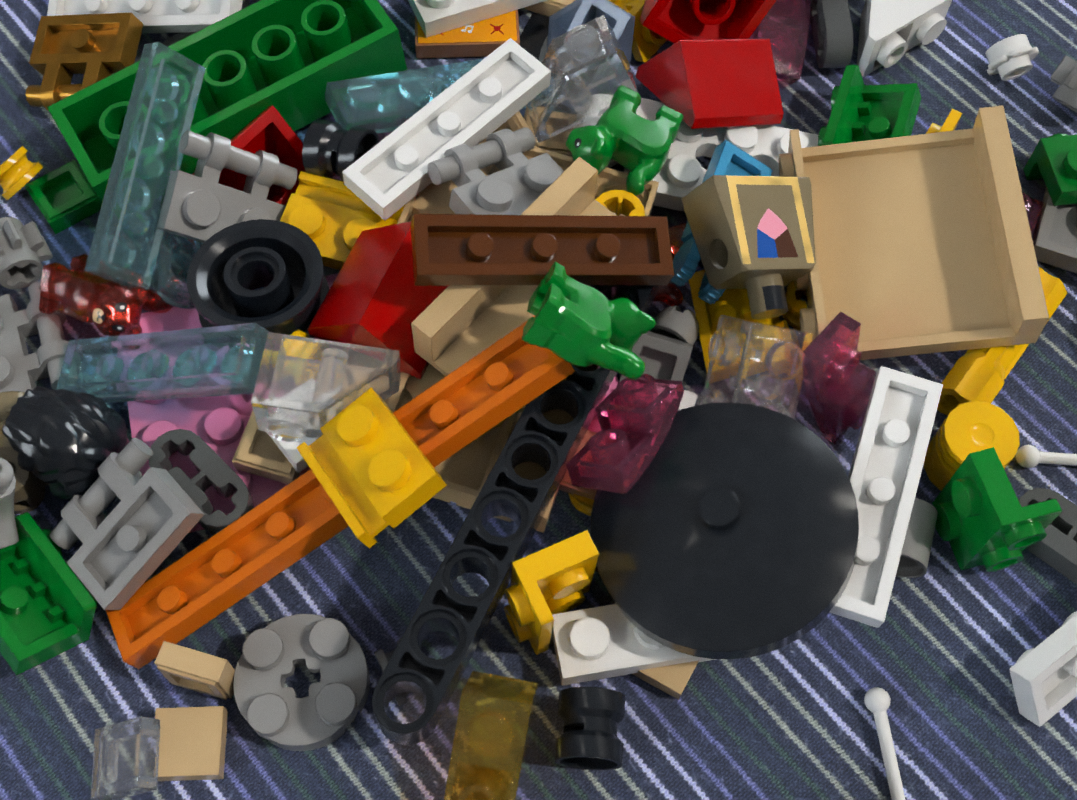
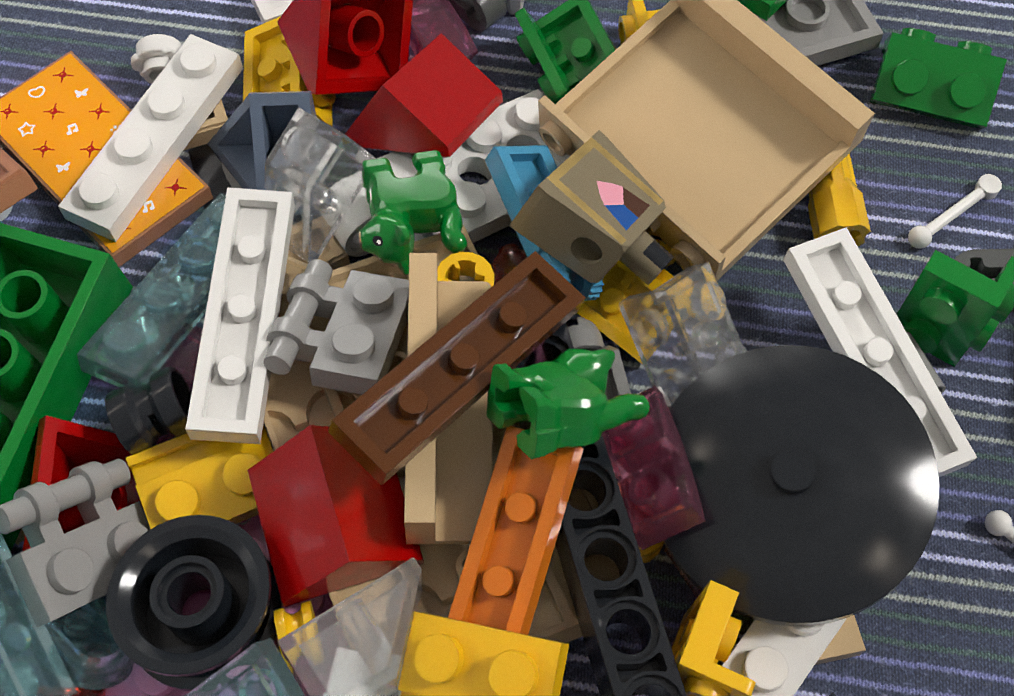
camera: 40 degrees left, 0 degrees up
clear pink slope [802,311,876,444] -> none
yellow piece [924,401,1020,491] -> none

